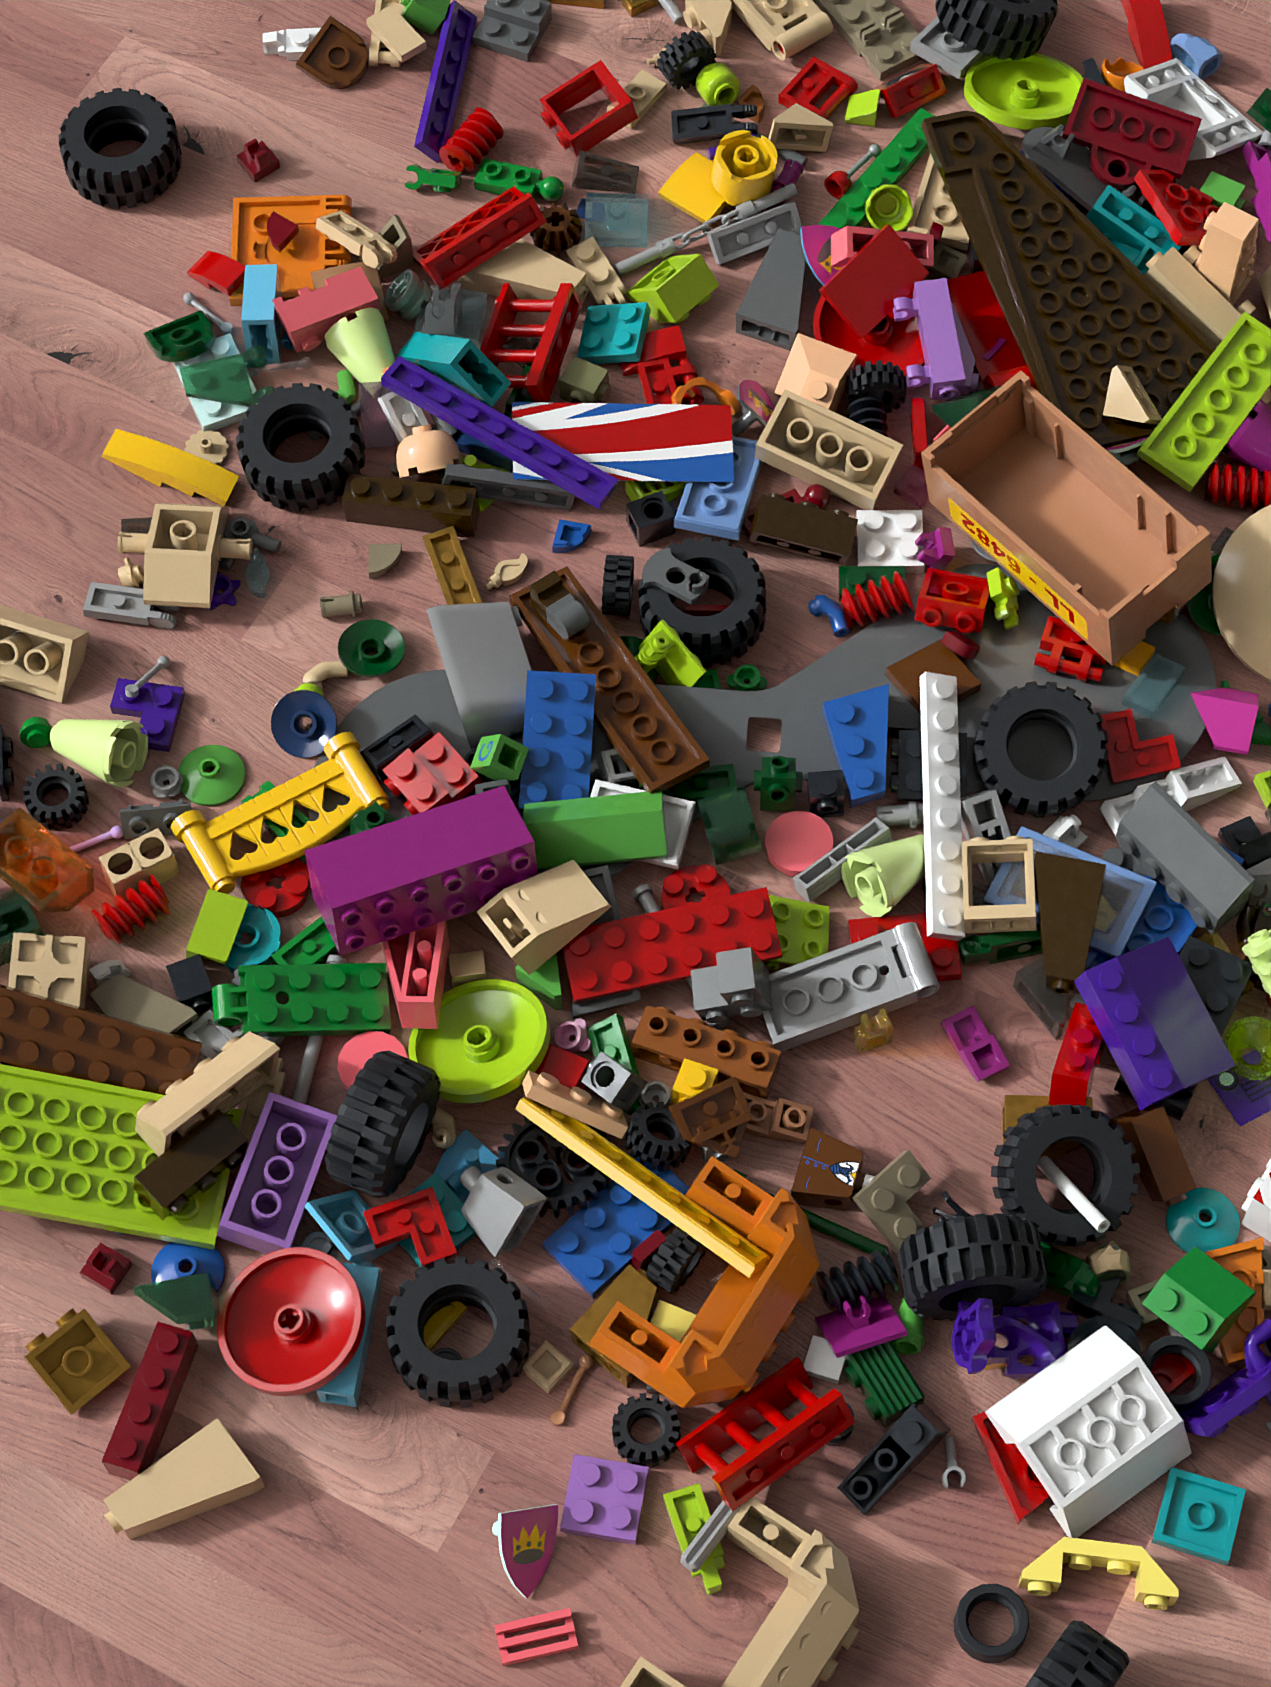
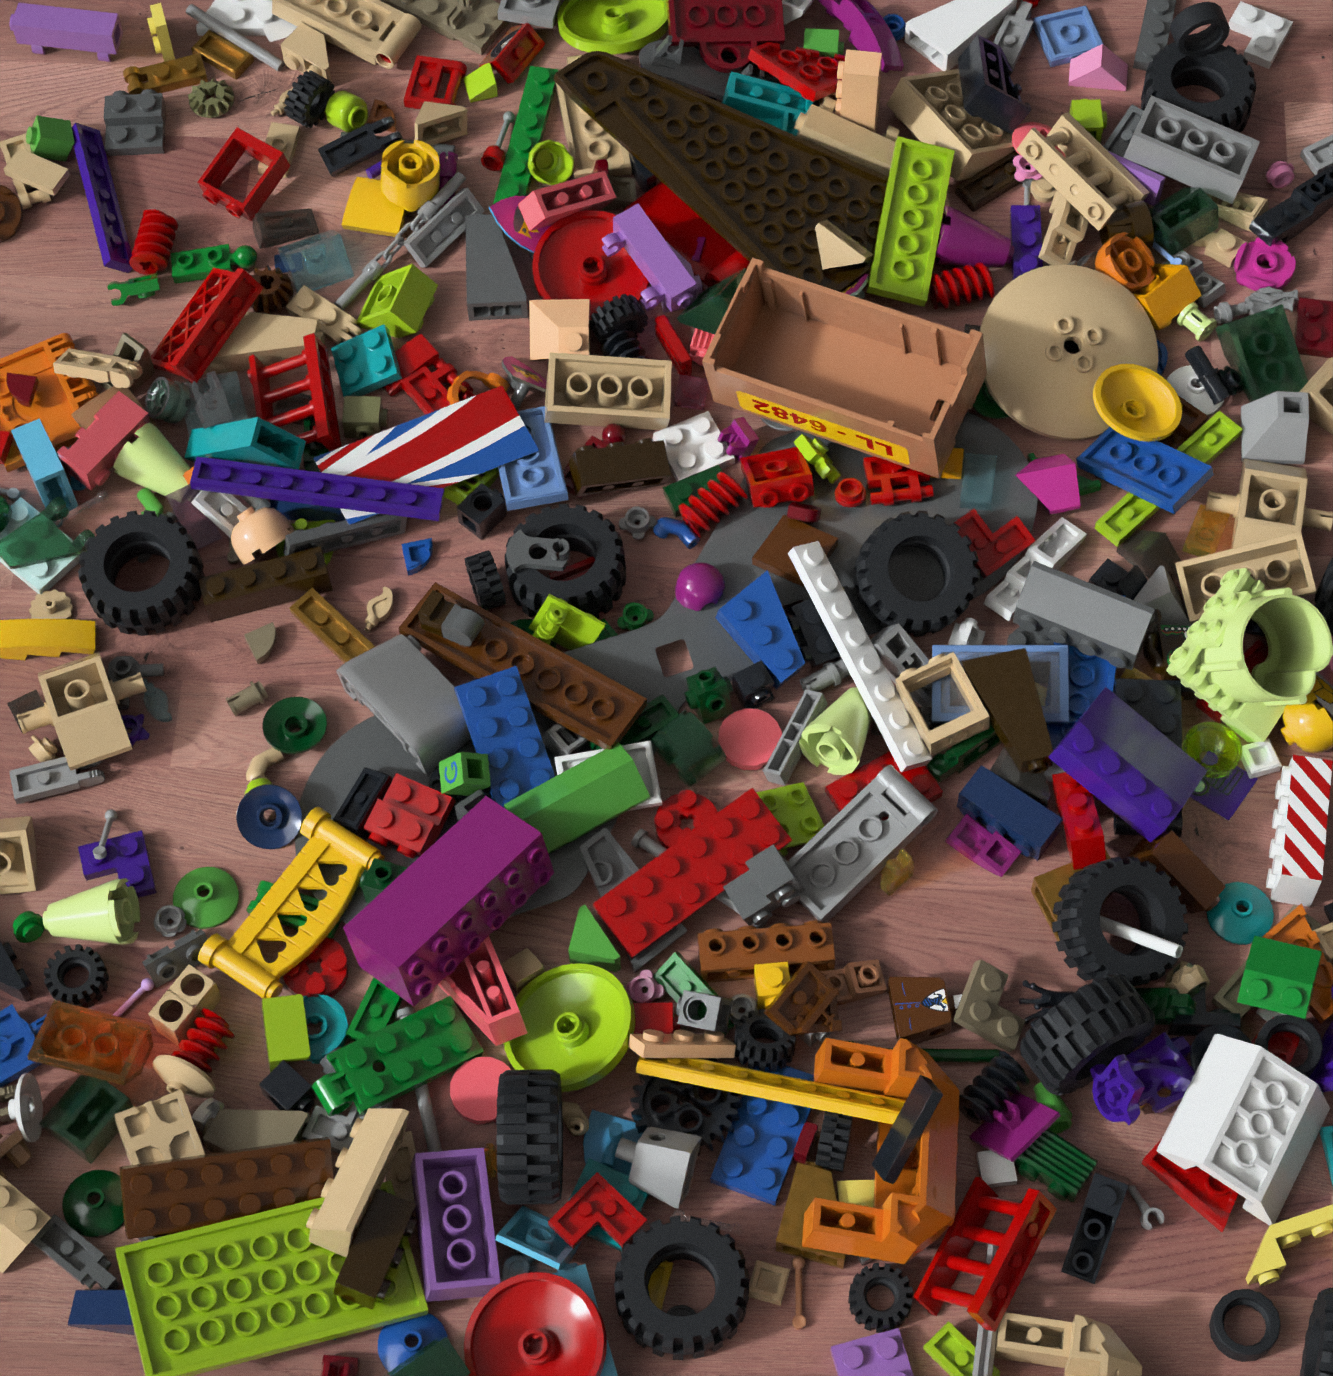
camera: 25 degrees left, 0 degrees up
tan slope [477,860,611,975] -> none
red tile [819,225,929,339] -> none
none -> tan dish [153,1055,216,1098]
none -> olive gear [188,77,235,118]
none -> light grey plate [619,506,656,540]
none -> magenta hair [675,562,725,611]
none -> red plate [835,478,866,507]
none -> black tile [871,1075,943,1184]
none -> dark blue brick [957,765,1063,861]

